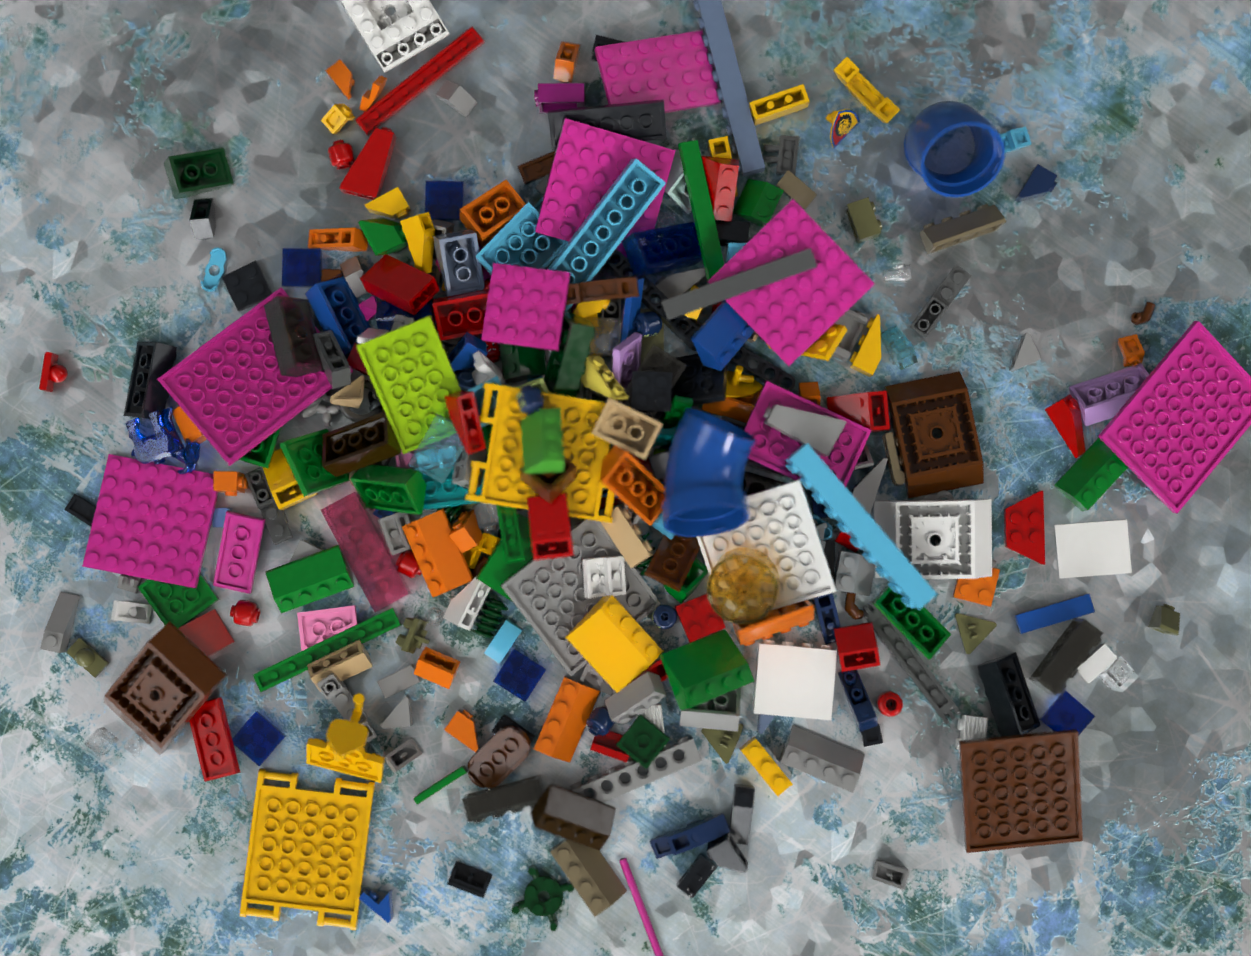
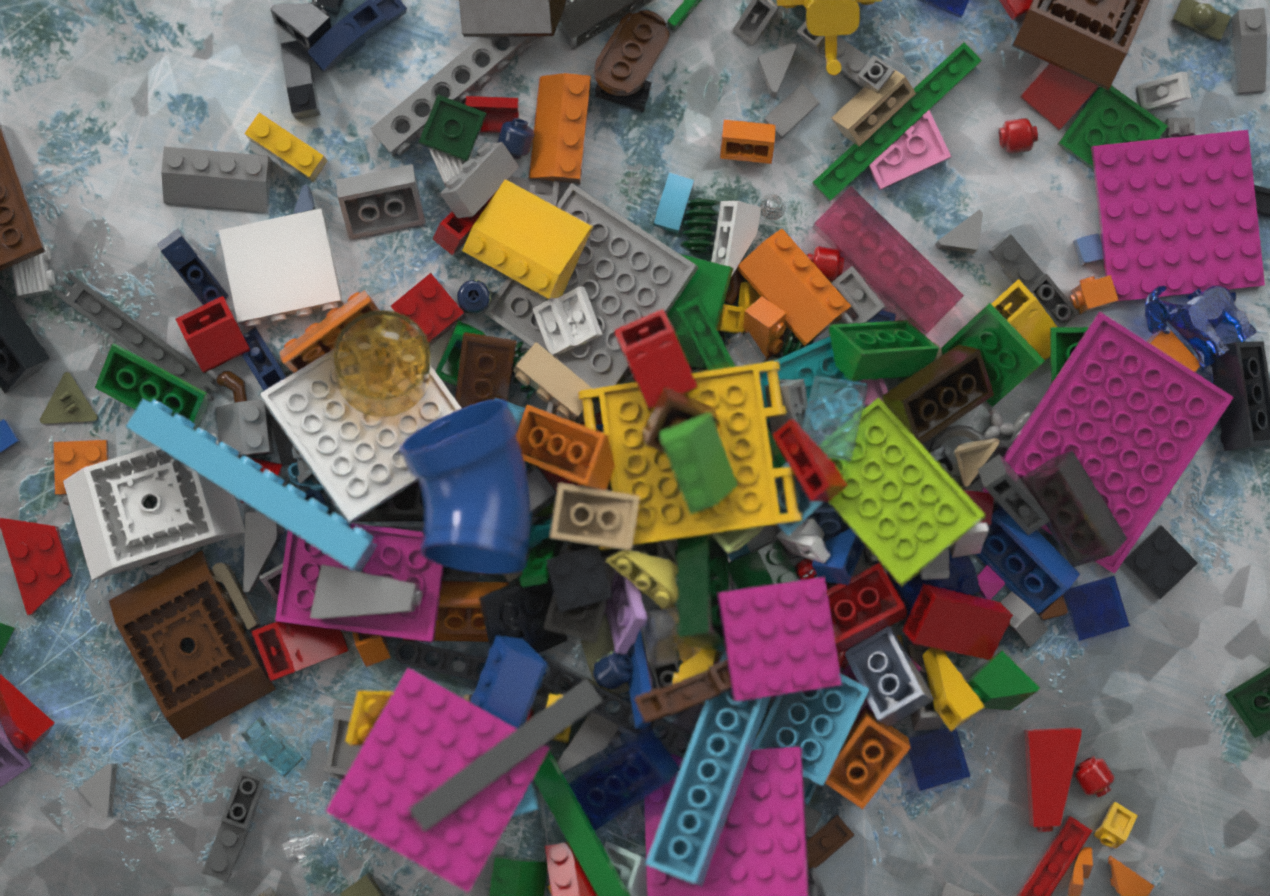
camera: 160 degrees right, 0 degrees up
black slope [189,198,216,240] -> none
medium azure piece [201,247,227,292] -> none
dark pink tile [213,511,265,594] -> none
green slope [265,545,354,613] -> none
orange slope [308,227,368,252] -> none
yellow slope [365,187,411,219] -> none
olive hips [396,617,430,654] -> none
orange slope [444,709,480,752] -> none
clear blue plate [493,648,546,702] -> none
dark blue head [516,385,545,416] -> none
green slope [660,629,754,710] -> none
olive piece [701,724,744,764] -> none
black hinge [715,220,750,247] -> none
yellow shield [726,365,763,398] -> none
yellow slope [849,314,881,377] -> none
black tile [861,724,883,747] -> none
light grey slope [872,860,909,890] -> none
red head [876,691,903,717] -> none

